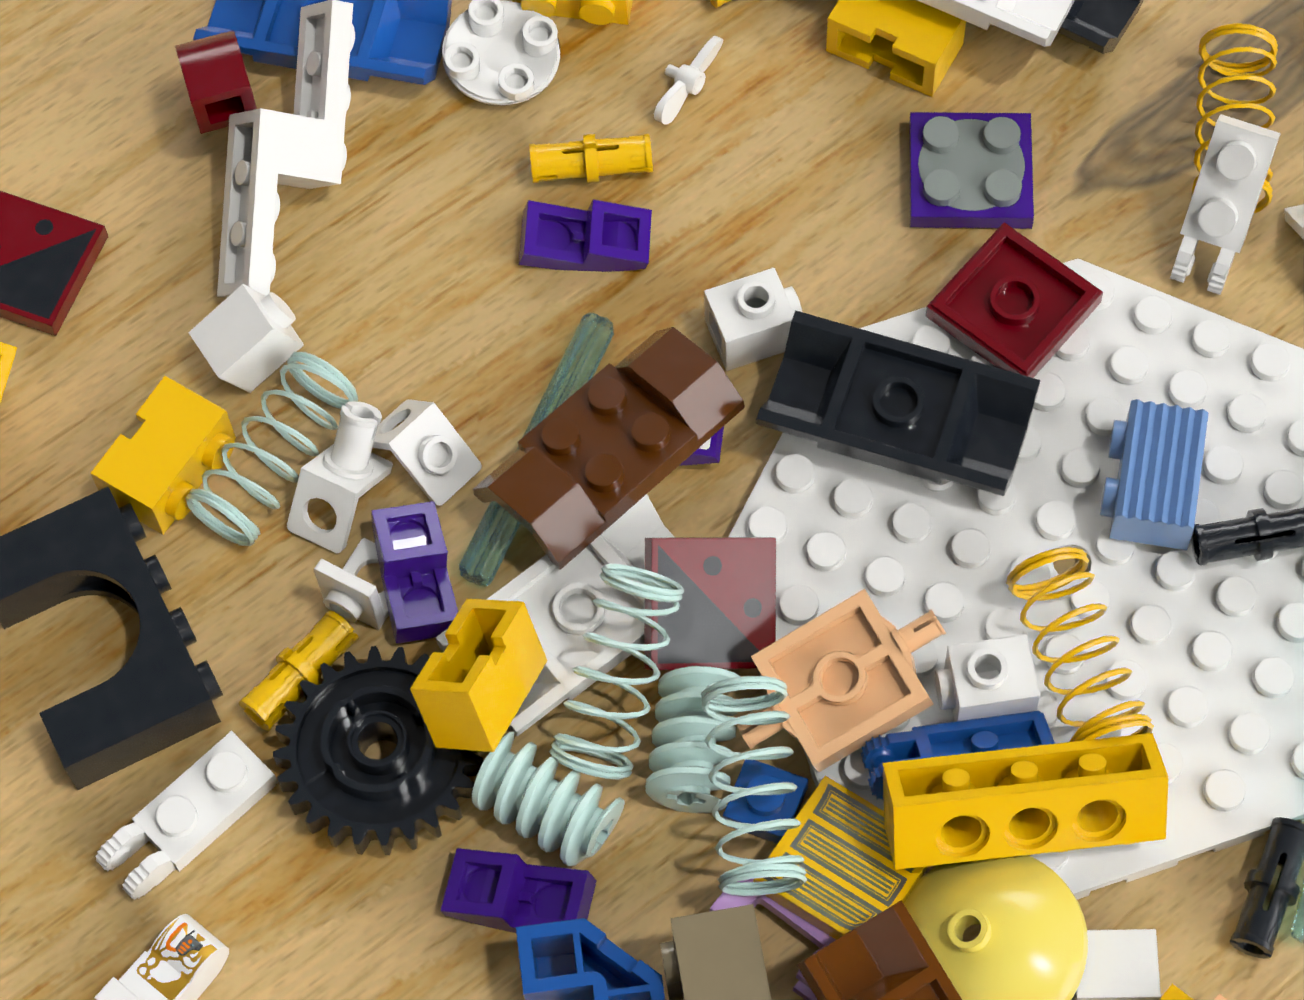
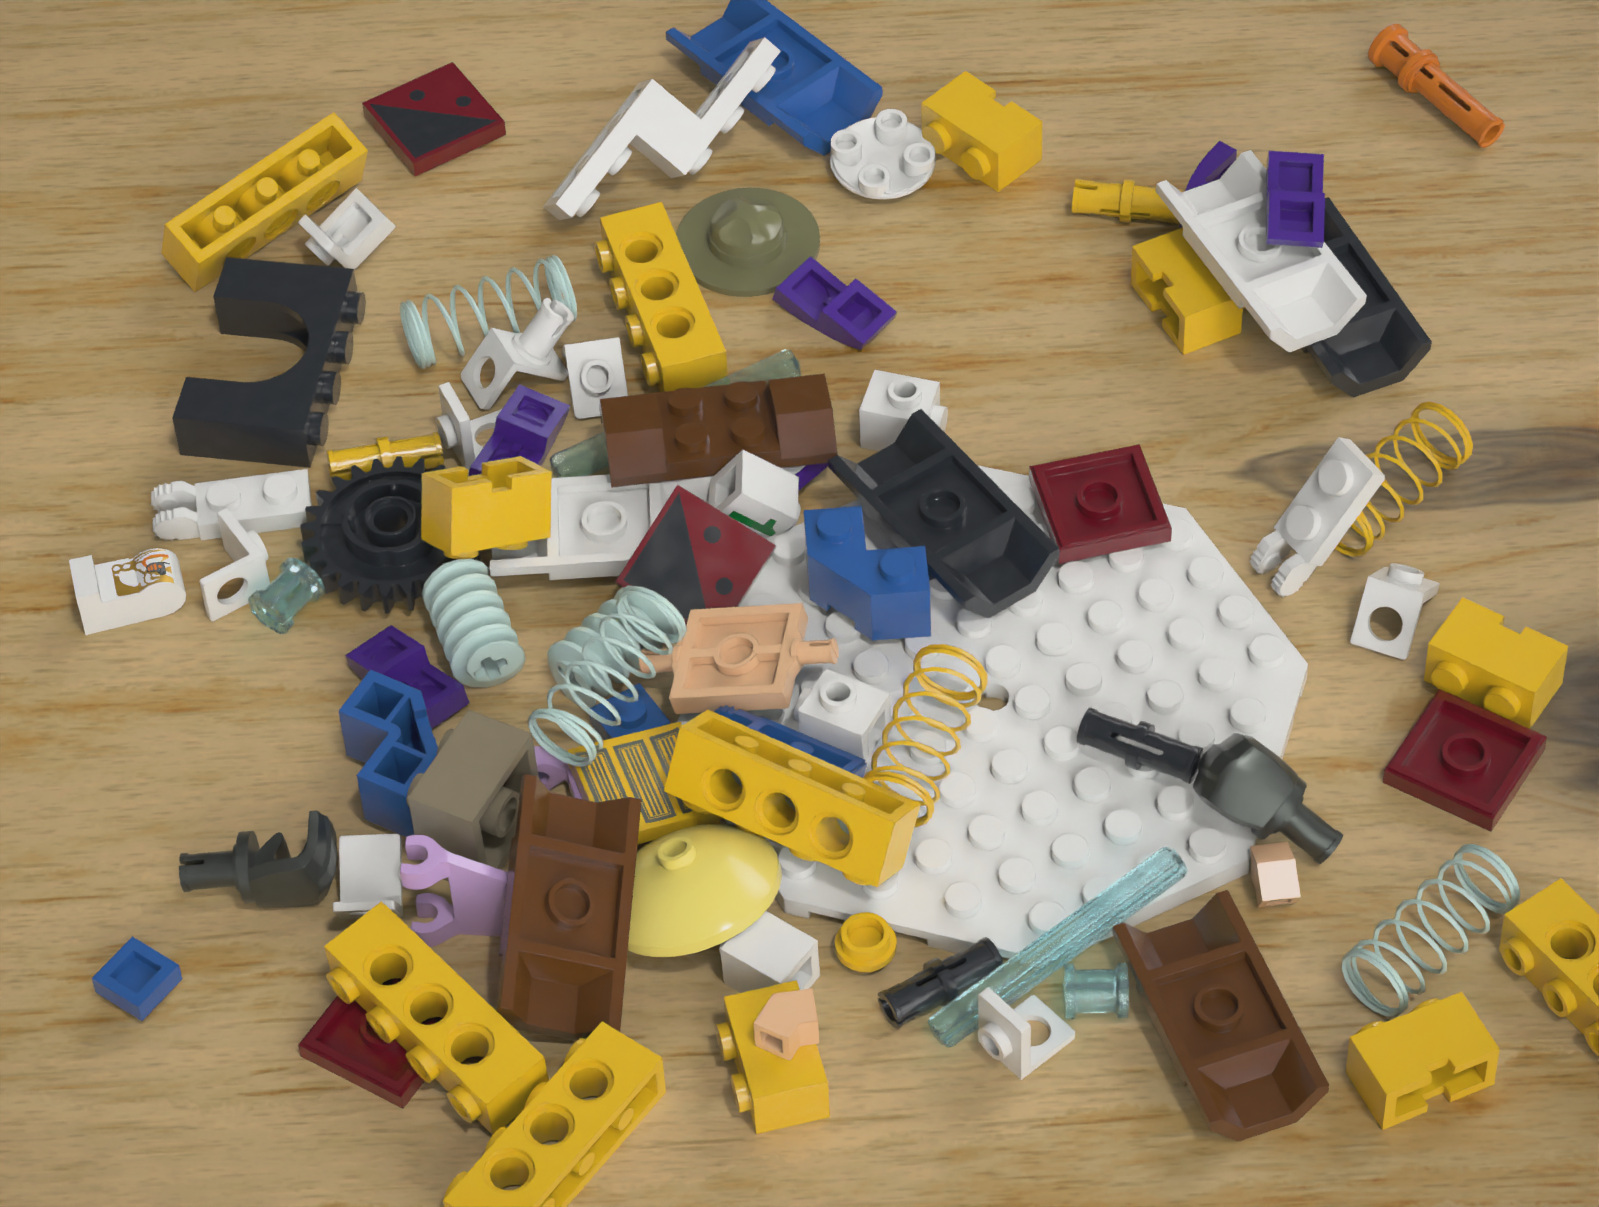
camera: 35 degrees right, 15 degrees down
yellow brick [90,376,236,535] -> none
dark red brick [175,30,257,134] -> none
white brick [188,284,304,393] -> none
yellow pin [529,133,653,183] -> none
light aqua piece [549,564,684,780] -> none
white piece [654,36,723,124] -> none
light grey piece [909,112,1034,229] -> none
medium blue brick [1100,399,1209,550] -> none
none -> white bracket [199,508,272,621]
none -> clear light blue bush [248,557,325,634]
none -> white bracket [298,188,396,270]
none -> yellow brick [594,202,729,392]
none -> olive hat [676,188,820,297]
none -> white brick [709,450,801,538]
none -> blue brick [804,506,931,641]
none -> yellow plate [835,912,897,972]

